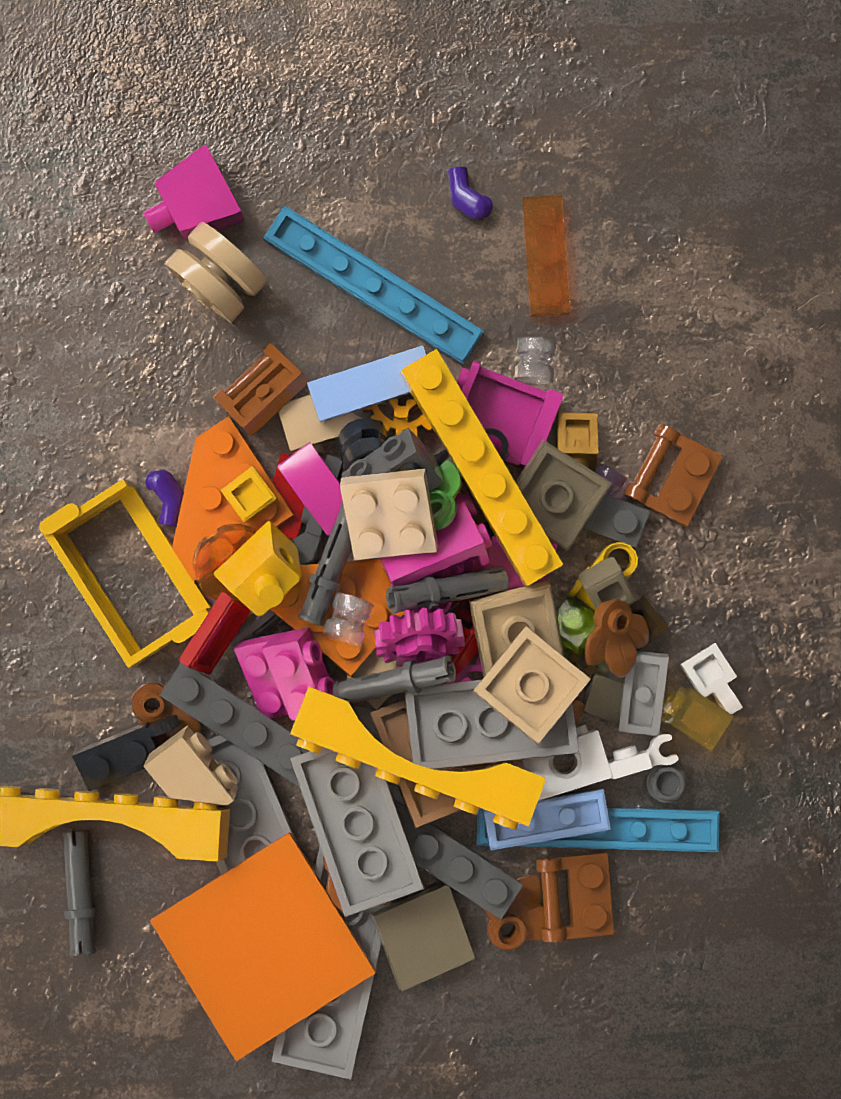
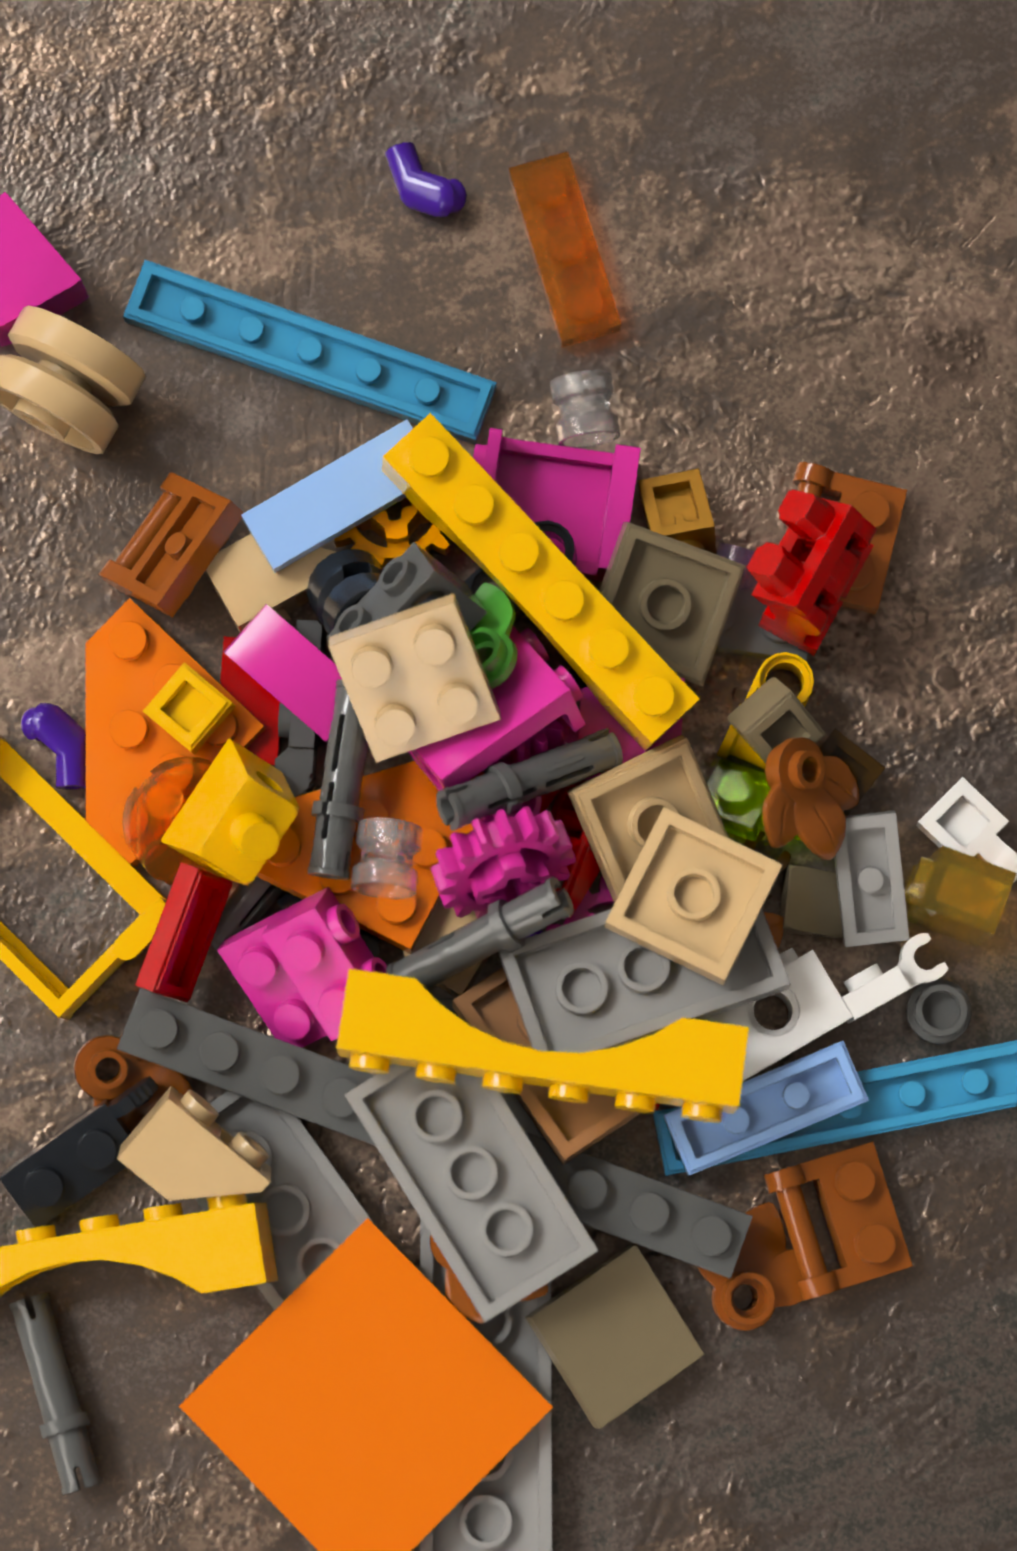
camera: 15 degrees left, 5 degrees down
none -> red hips [747,489,877,656]

